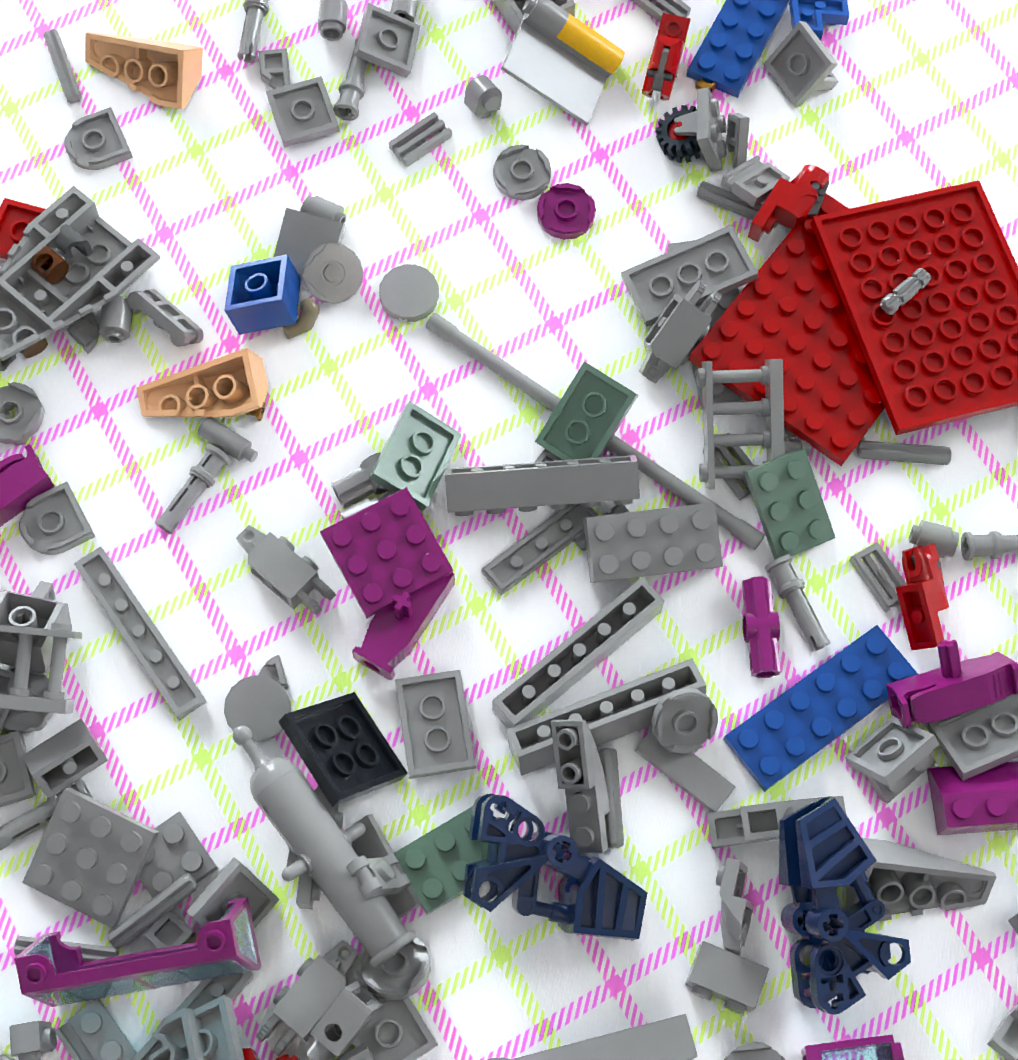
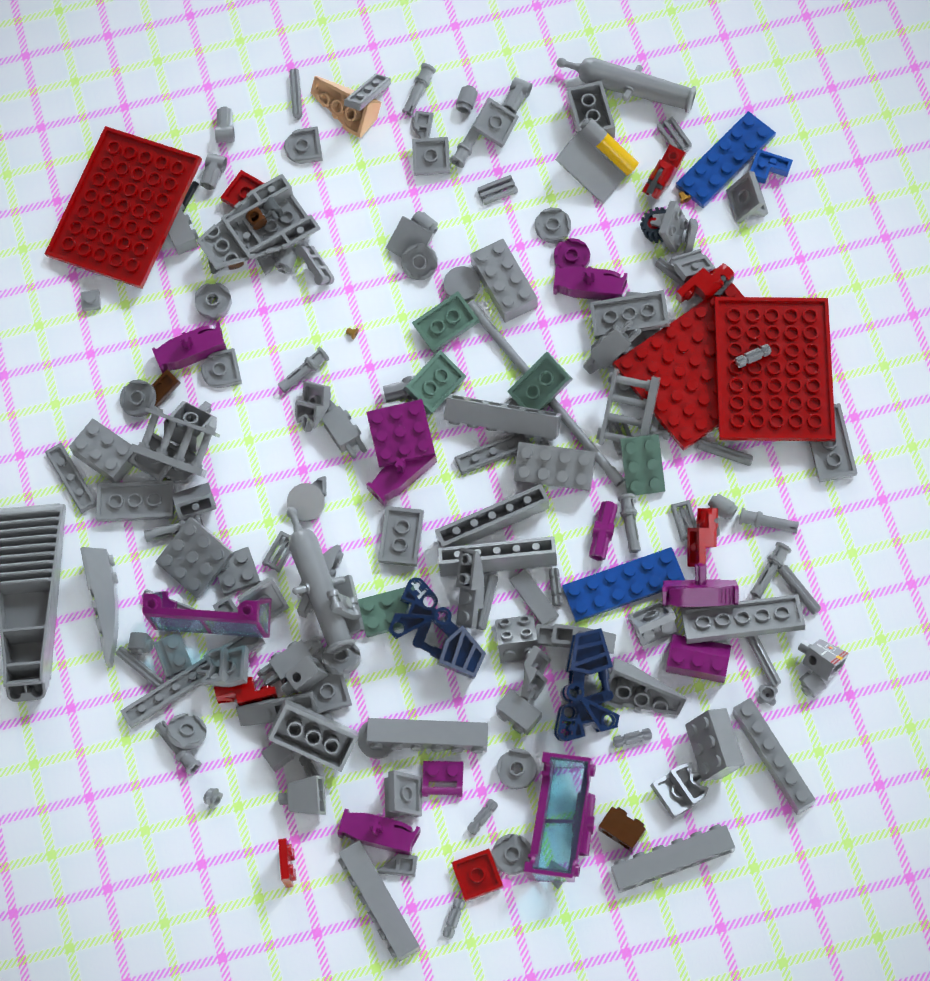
camera: 25 degrees right, 0 degrees up
light grey plate [74,546,207,720] -> none
light grey axle [107,873,198,949] -> none
light nougat wedge [136,348,269,417] -> none
light grey cylinder [197,417,258,463] -> none
blue slope [224,254,301,335] -> none
black plate [278,692,408,807] -> none
dark tan arm [282,298,320,339] -> none
light grey plate [464,75,502,118] -> none
light grey tile [651,688,718,754] -> none
none -> light grey tile [262,531,291,573]
none -> light grey plate [295,381,331,433]
none -> light grey tile [344,73,391,111]
none -> sand green plate [412,291,480,353]
none -> light grey brick [470,238,538,323]
none -> light grey bracket [495,615,538,663]
none -> light grey axle [549,568,563,606]
none -> magenta piece [553,266,628,300]
none -> light grey axle [613,728,652,748]

